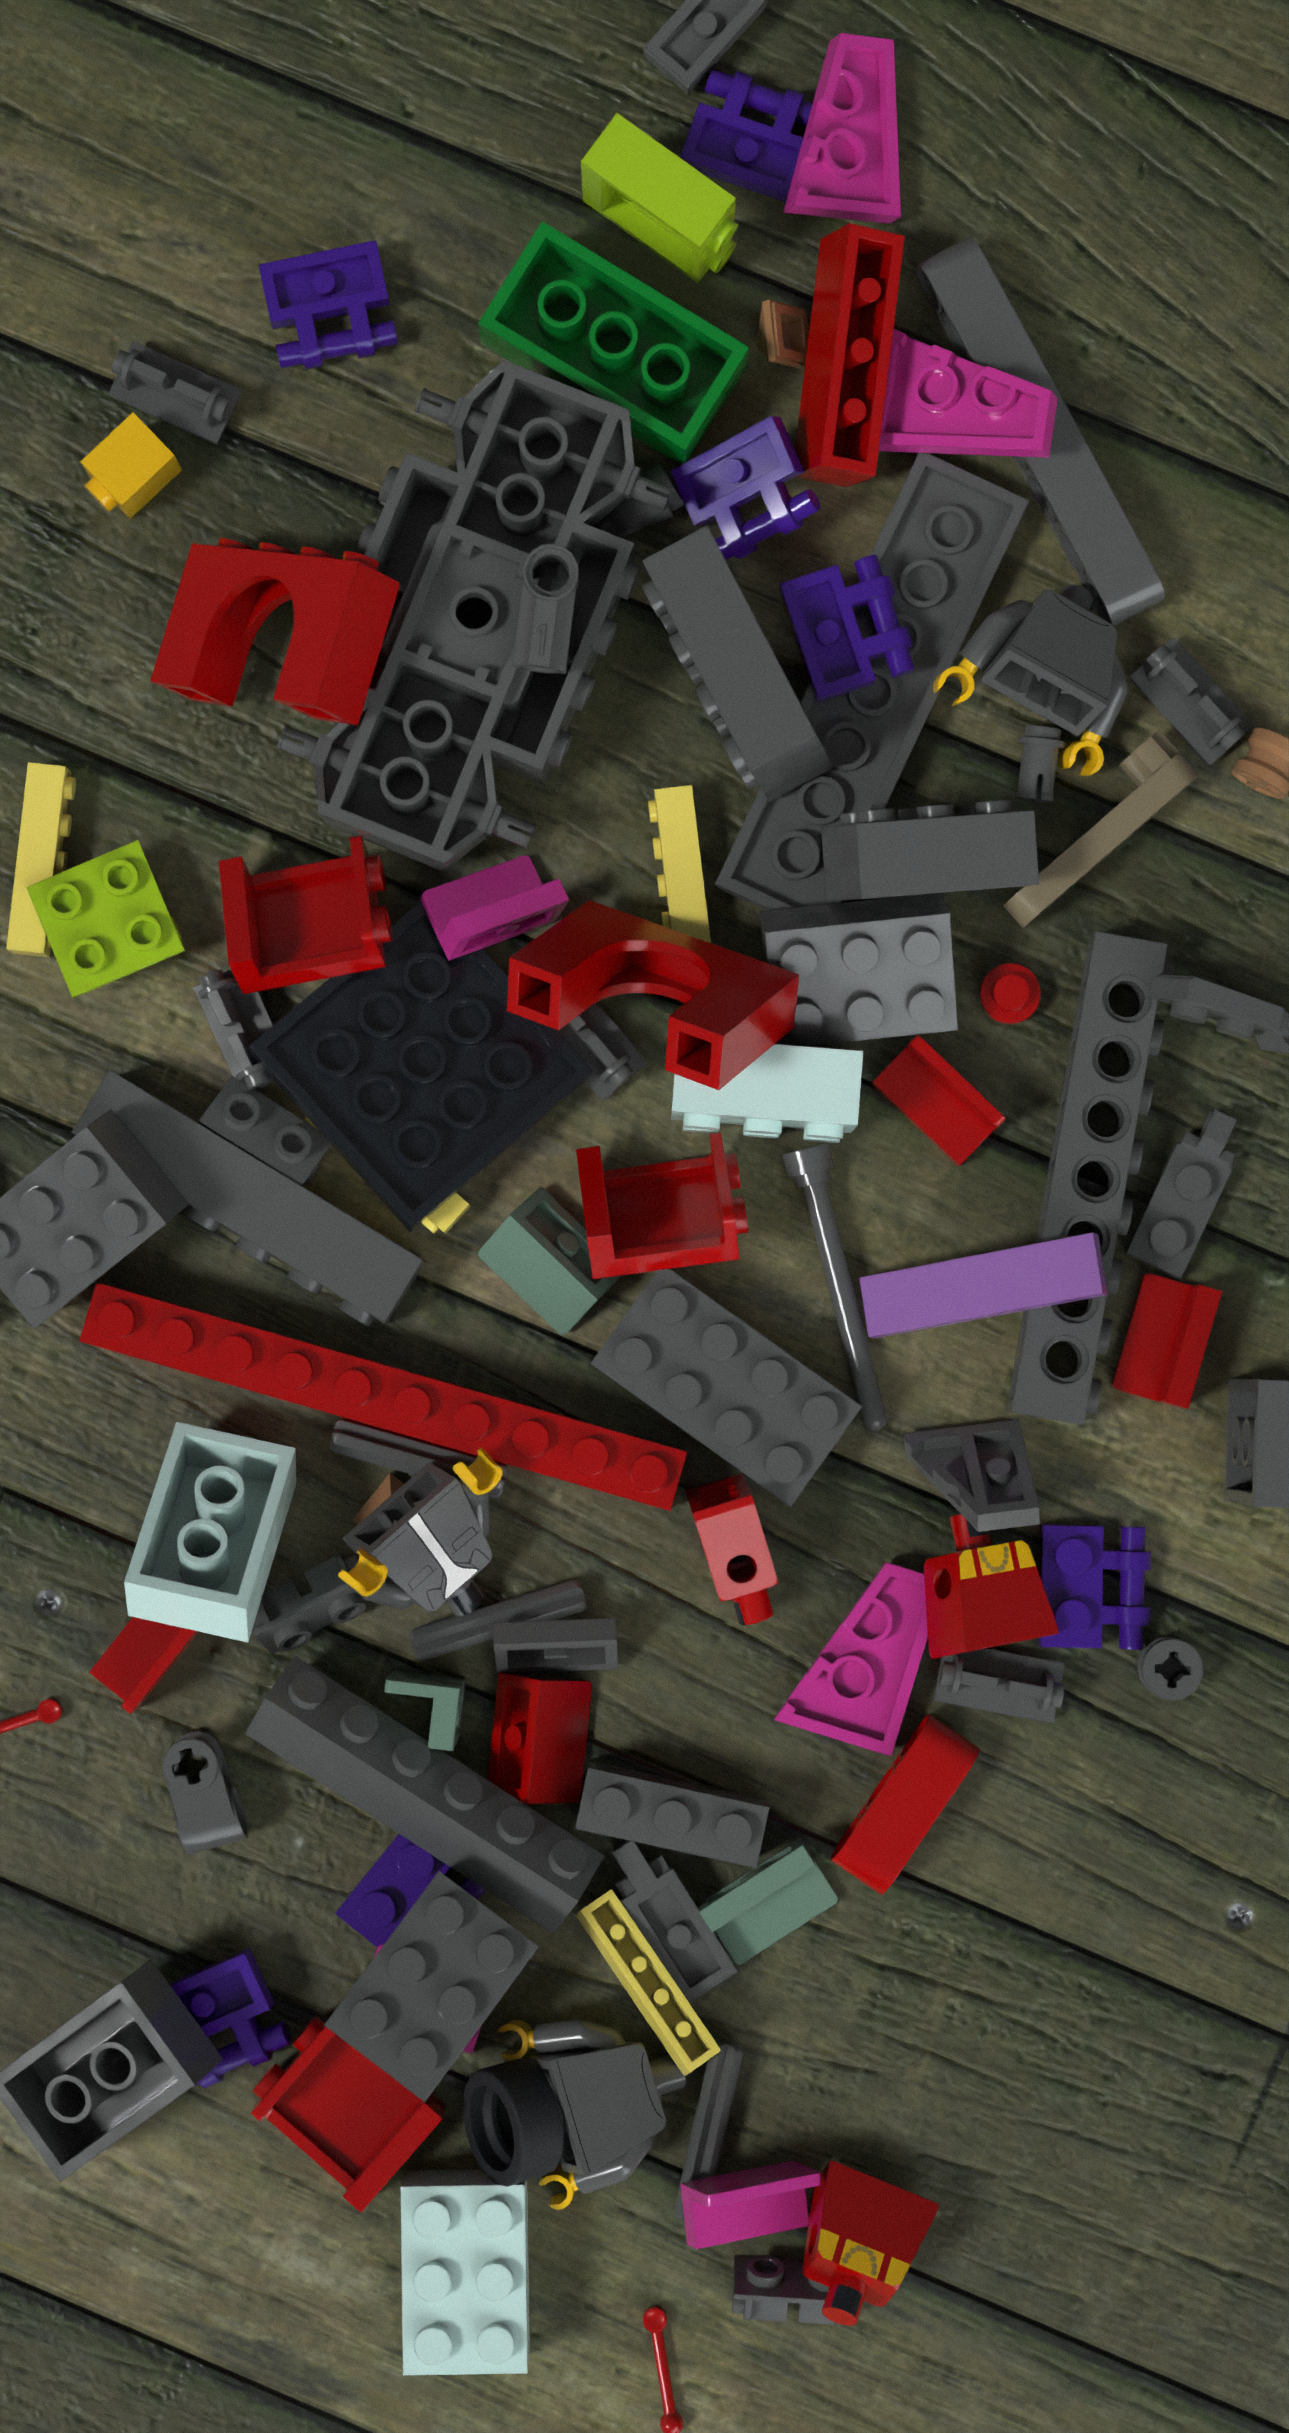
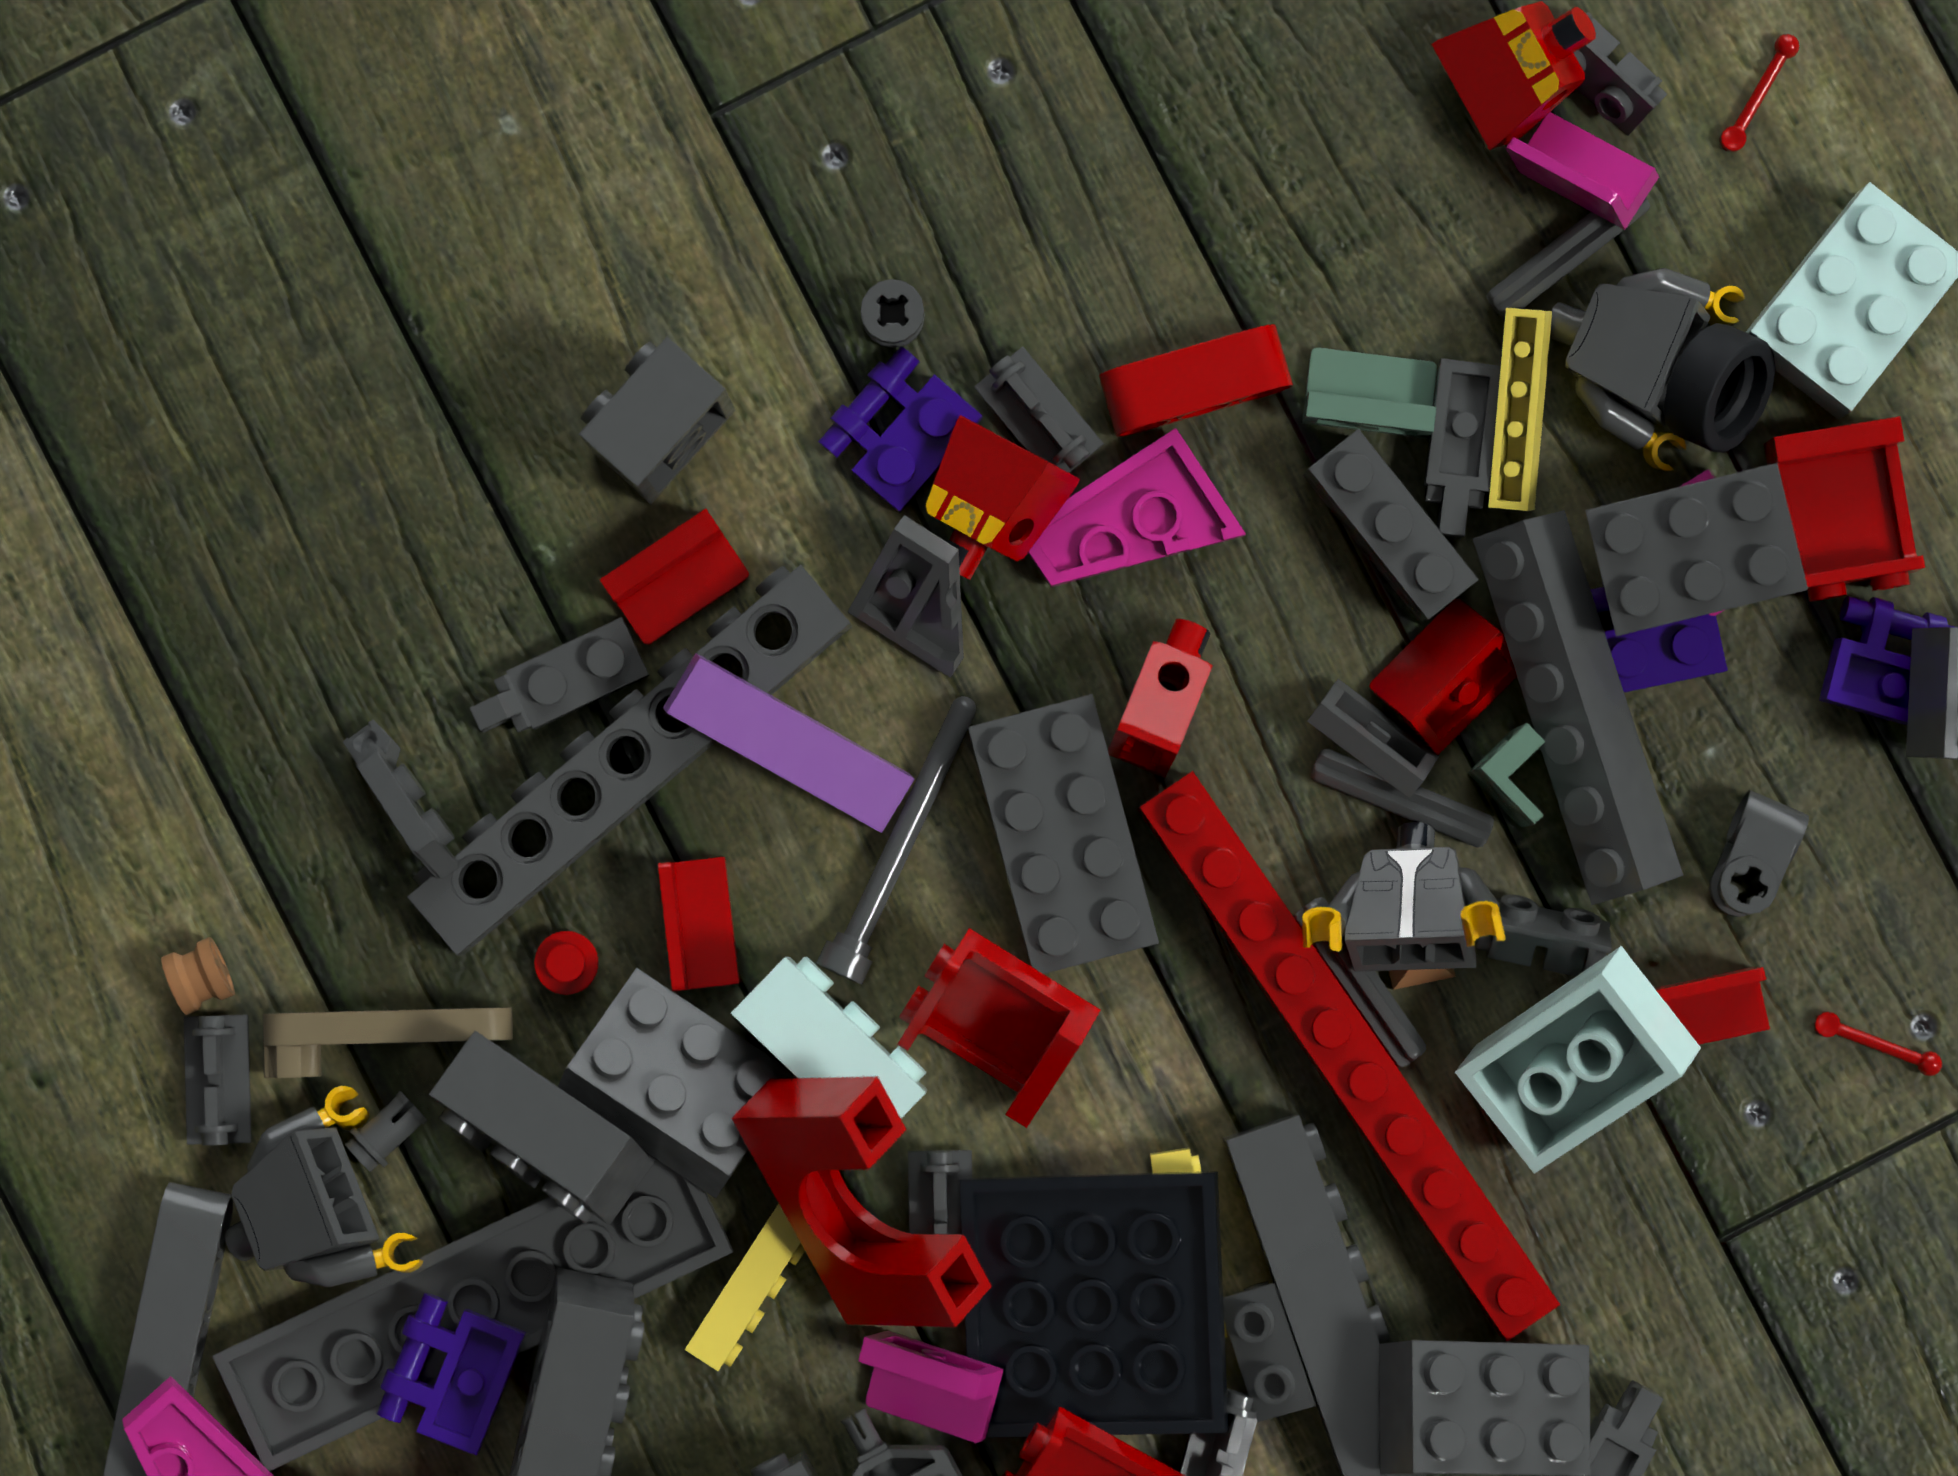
camera: 140 degrees left, 0 degrees up
sand green panel [478,1186,623,1336] -> none

